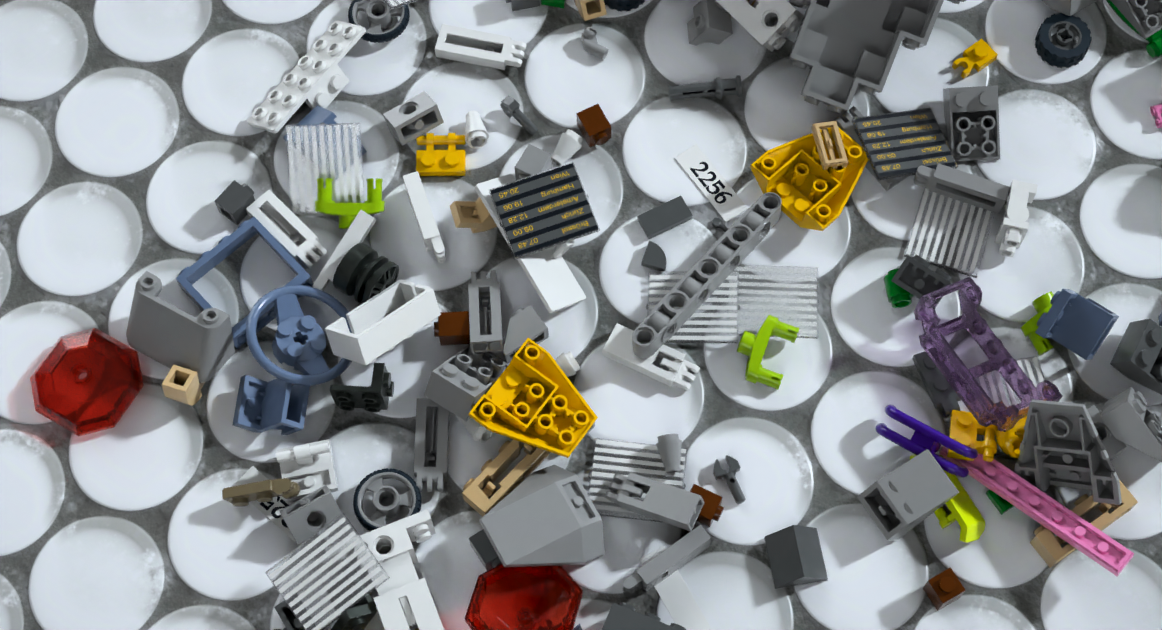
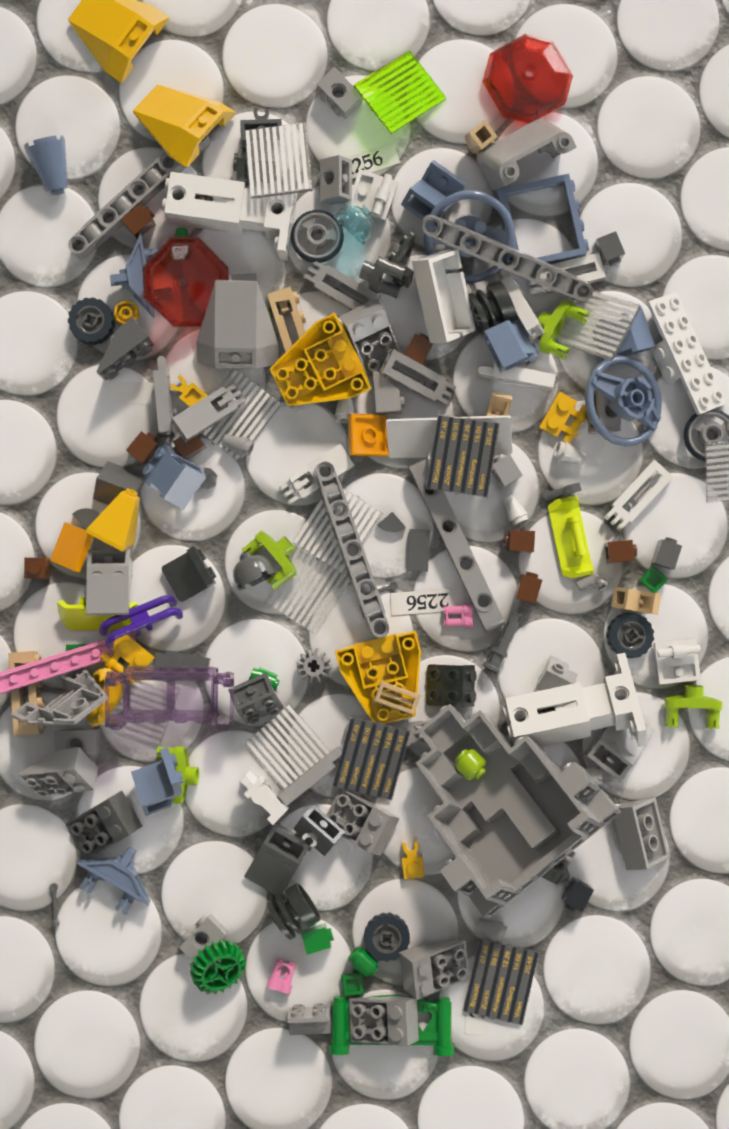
camera: 120 degrees right, 20 degrees up
dark tan hinge [222,478,300,507] -> none
none -> light orange tile [50,522,94,573]
none -> dark grey tile [72,508,100,529]
none -> yellow slope [85,488,140,552]
none -> reddish brown brick [126,431,160,465]
none -> sand blue piece [142,442,206,510]
none -> pearl dark grey bracket [162,546,217,602]
none -> yellow plate [170,375,208,407]
none -> dark grey cylinder [233,553,276,590]
none -> dark grey slope [244,822,310,896]
none -> pearl dark grey wheel [267,883,321,940]
none -> dark grey brick [293,804,345,856]
none -> light grey gear [297,648,332,683]
none -> green brick [301,923,334,955]
none -> light grey brick [317,67,363,120]
none -> clear light blue cylinder [334,204,374,245]
none -> green tile [341,972,364,997]
none -> green brick [347,946,379,978]
none -> light orange tile [348,413,389,457]
none -> clear neon green piece [353,50,447,134]
none -> dark grey connector [359,256,406,299]
none -> light grey beam [408,458,505,633]
none -> light grey beam [421,214,593,301]
none -> pearl dark grey bracket [426,664,477,707]
none -> bright pink piece [443,603,473,628]
none -> lime head [455,749,486,780]
none -> sand blue piece [483,320,538,373]
none -> reddish brown brick [514,572,542,604]
none -> neon yellow piece [548,496,594,578]
none -> sand blue piece [585,356,662,447]
none -> reddish brown brick [604,540,637,563]

